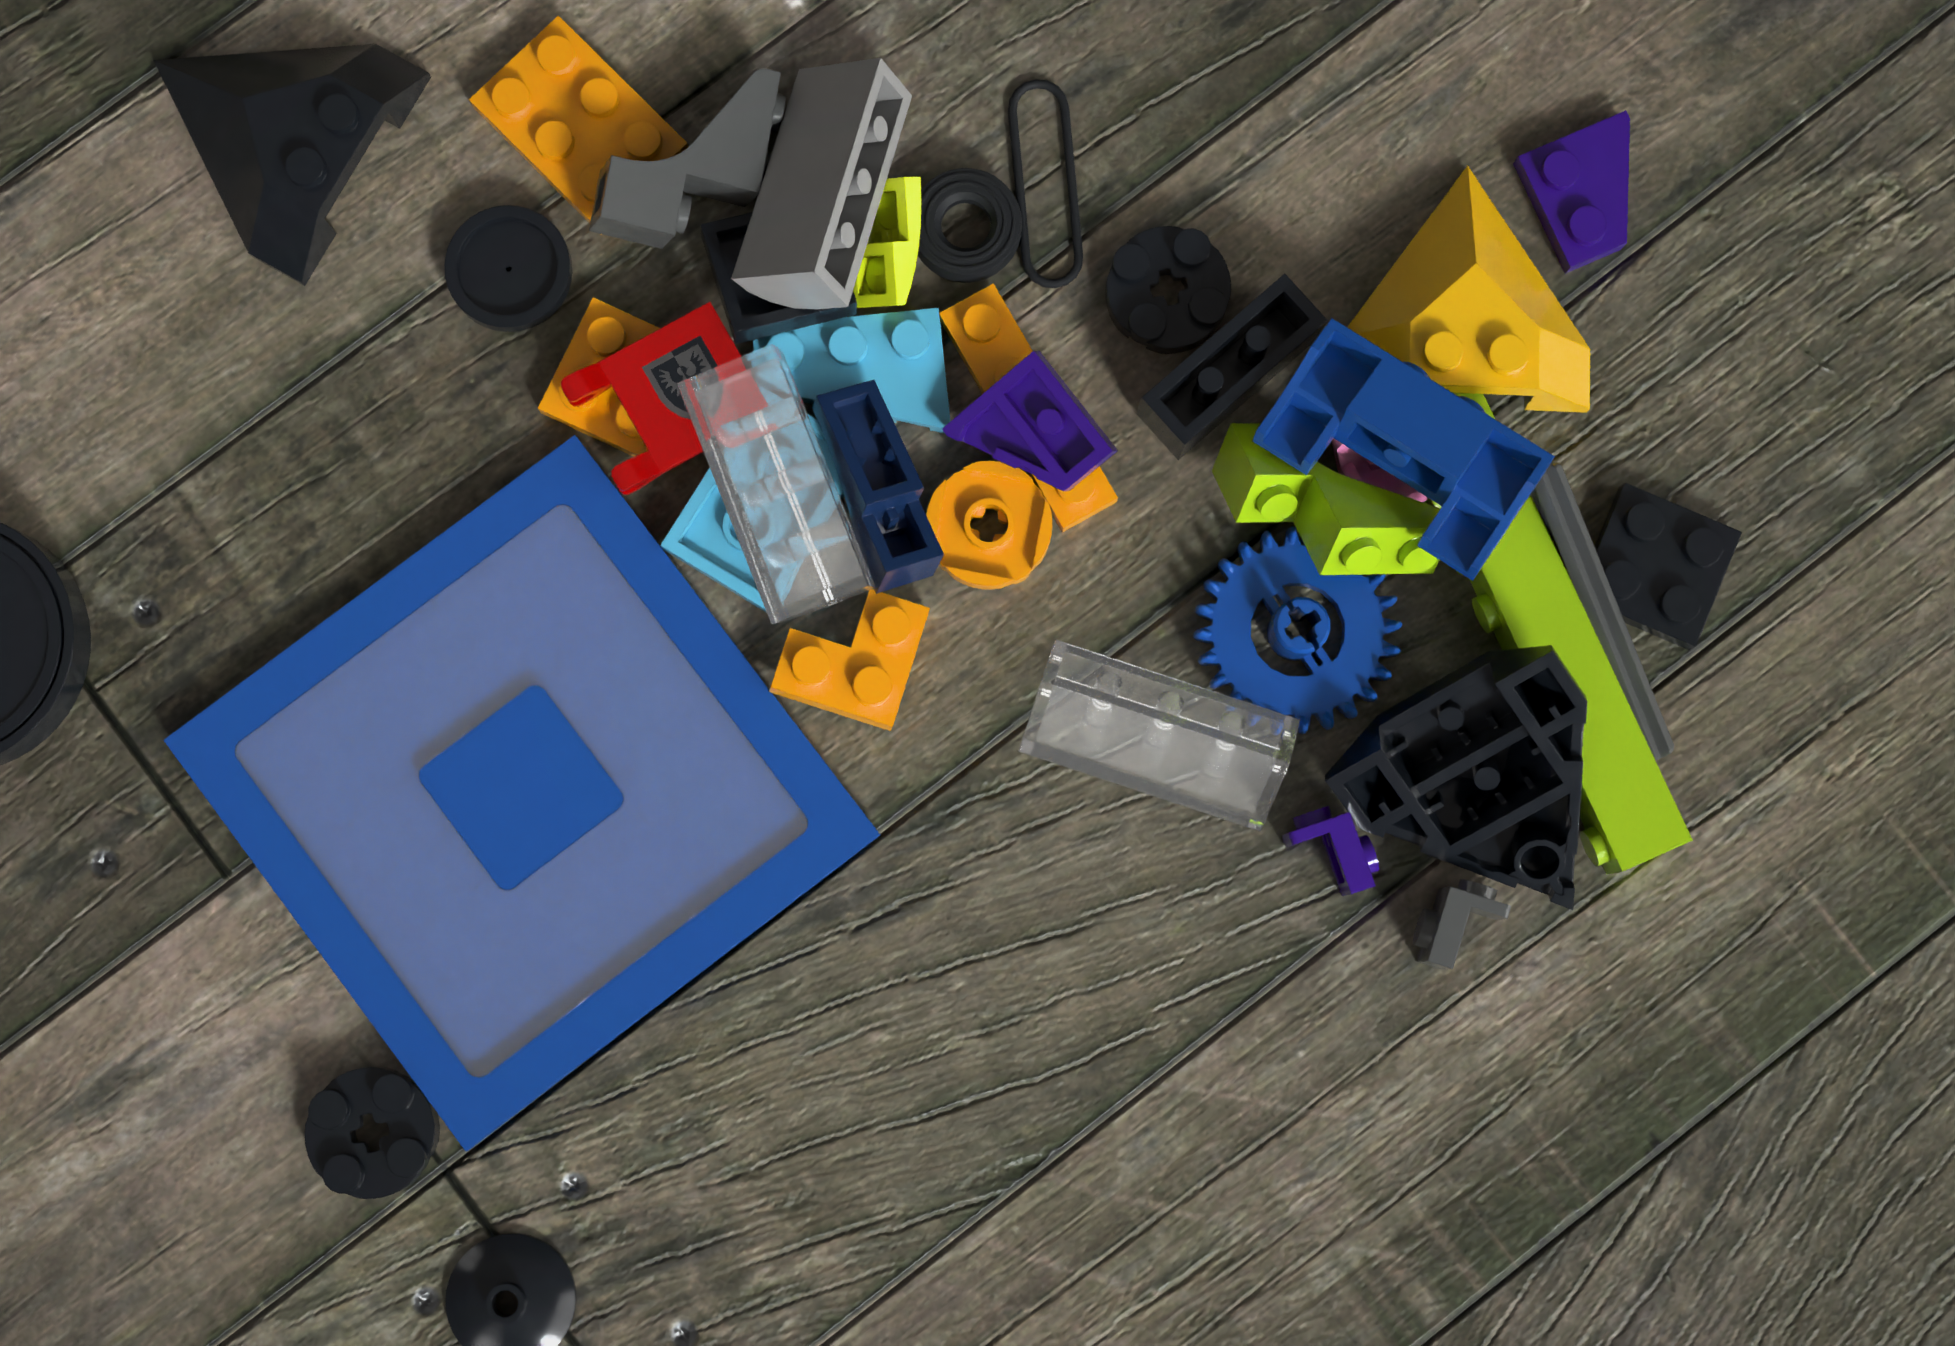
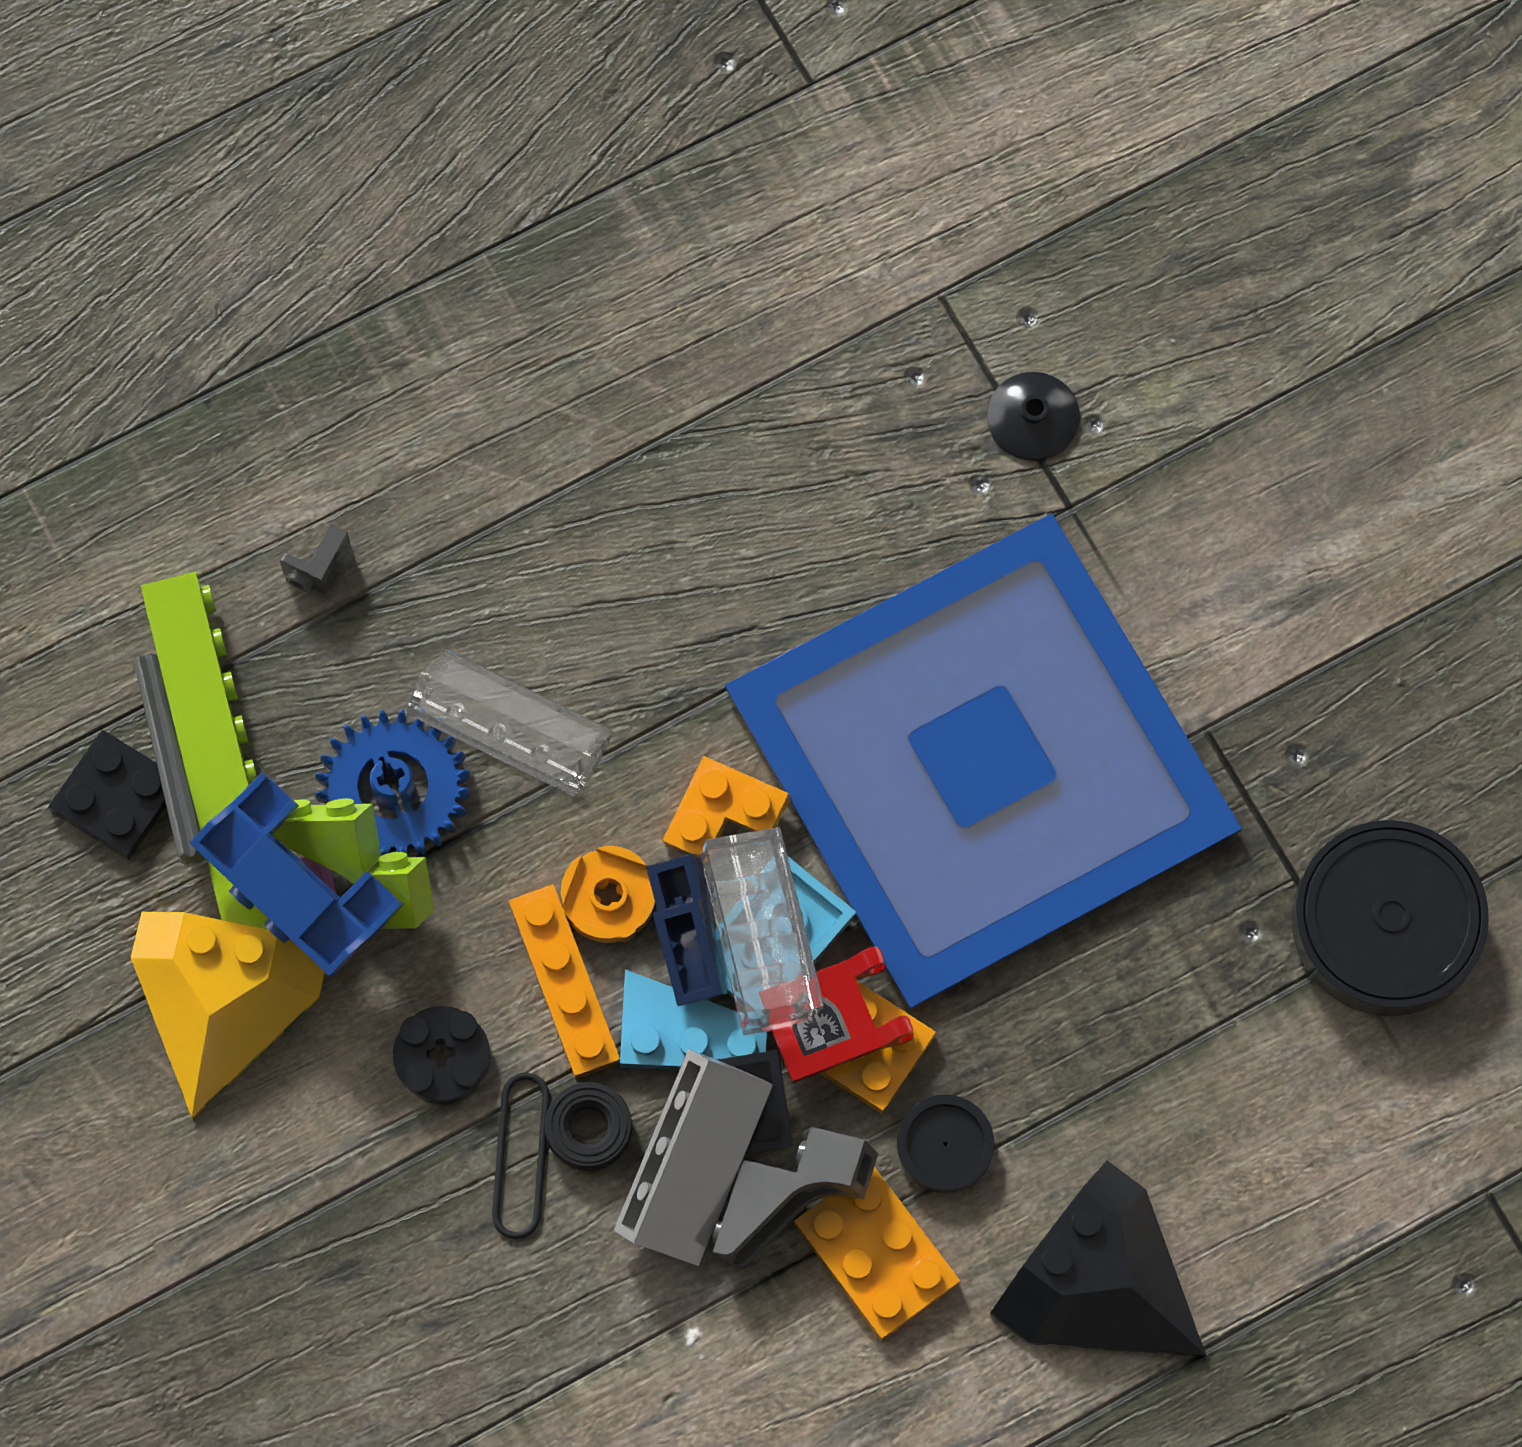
camera: 170 degrees left, 10 degrees down
black plate [305,1066,440,1199] -> none
neon yellow slope [853,177,921,308] -> none
dark purple wing [942,351,1118,491] -> none
black brick [1137,273,1328,460] -> none
dark purple bracket [1282,806,1379,896] -> none
black wedge [1325,645,1587,910] -> none
dark purple wing [1513,110,1630,274] -> none

